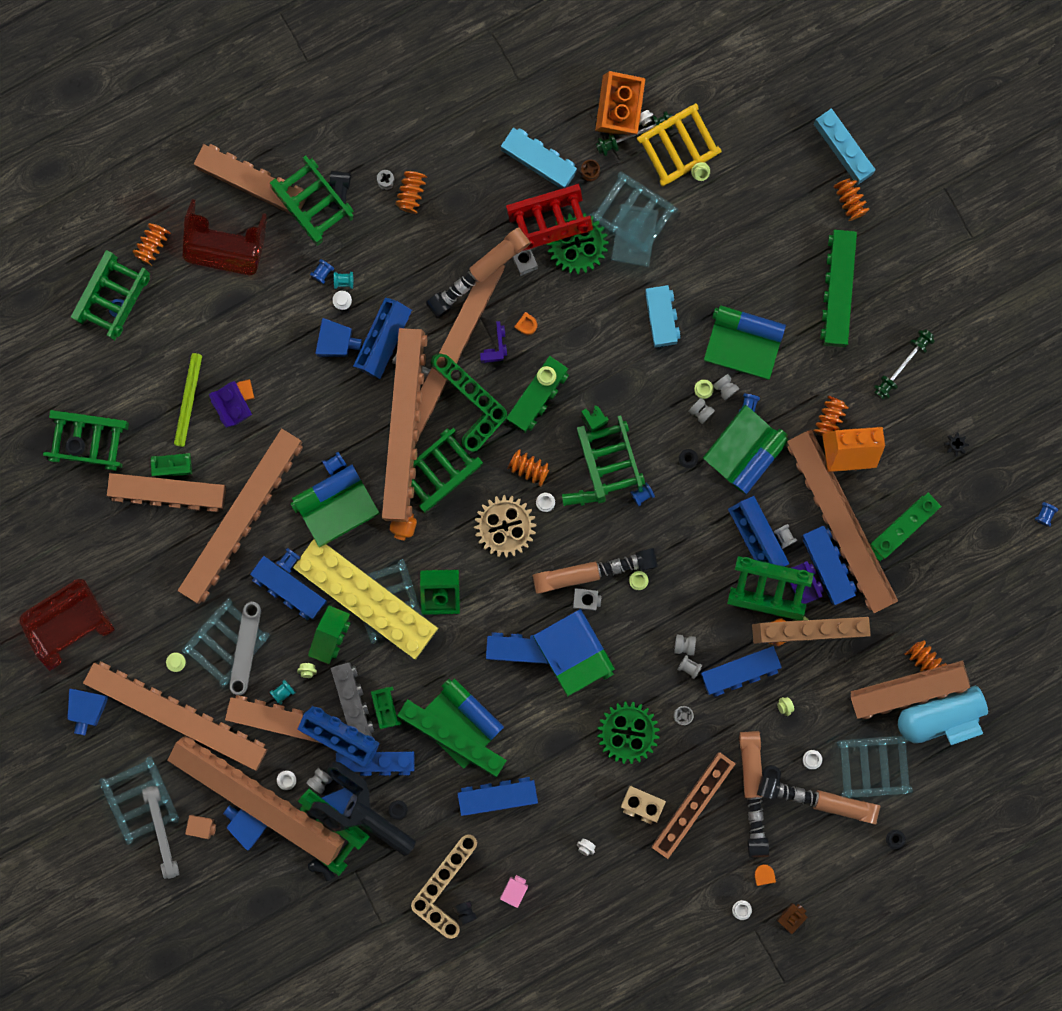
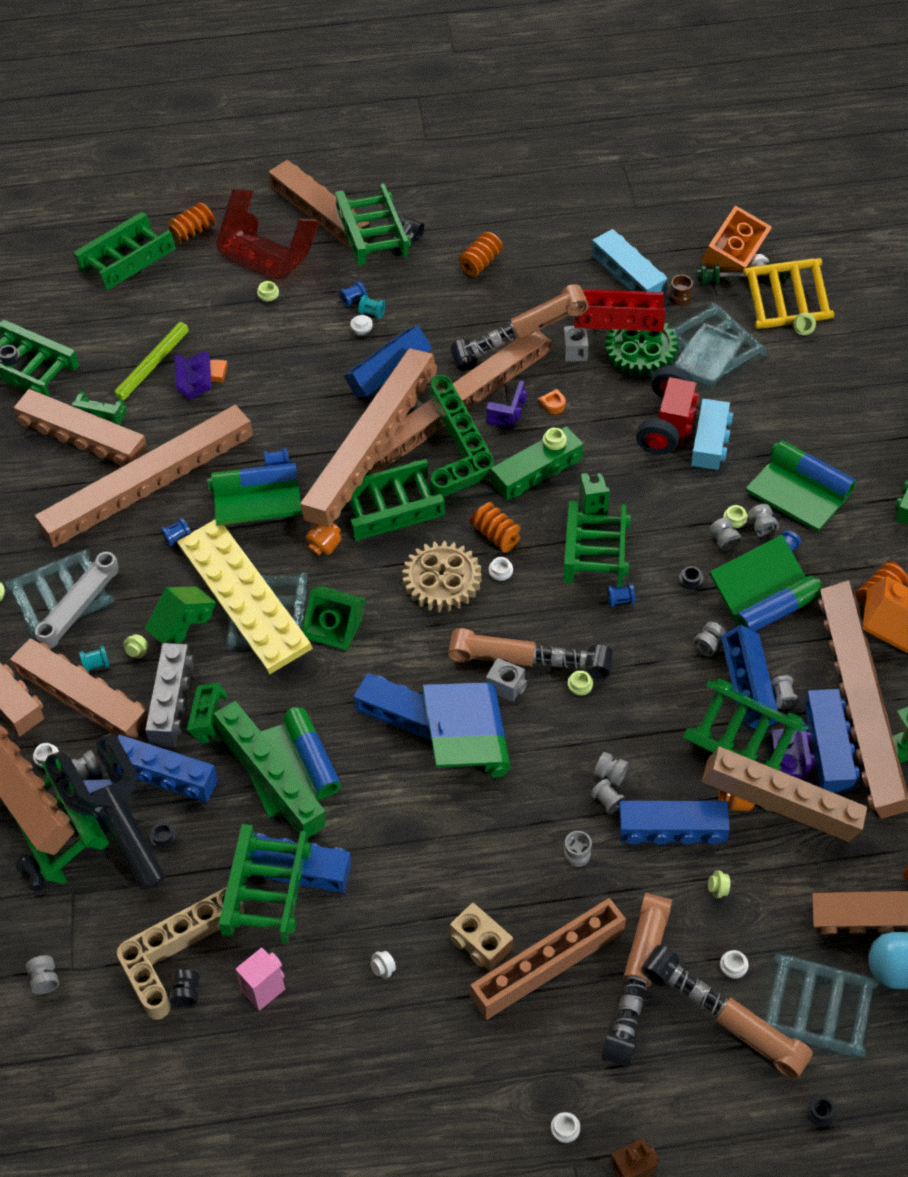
camera: 25 degrees right, 30 degrees down
blue brick [250,556,327,620] -> none
blue brick [297,706,380,767] -> none
blue torso [315,318,362,357] -> none
light grey bush [377,170,395,190] -> none
green pin [562,490,598,506] -> none
green gear [597,702,660,764] -> none
orange tile [754,864,776,886] -> none
none -> light grey wheel [26,955,60,994]
none -> green fence [219,824,312,944]
none -> yellowish green plate [257,281,279,301]
none -> brick [636,366,699,454]
none -> light grey wheel [693,621,726,657]

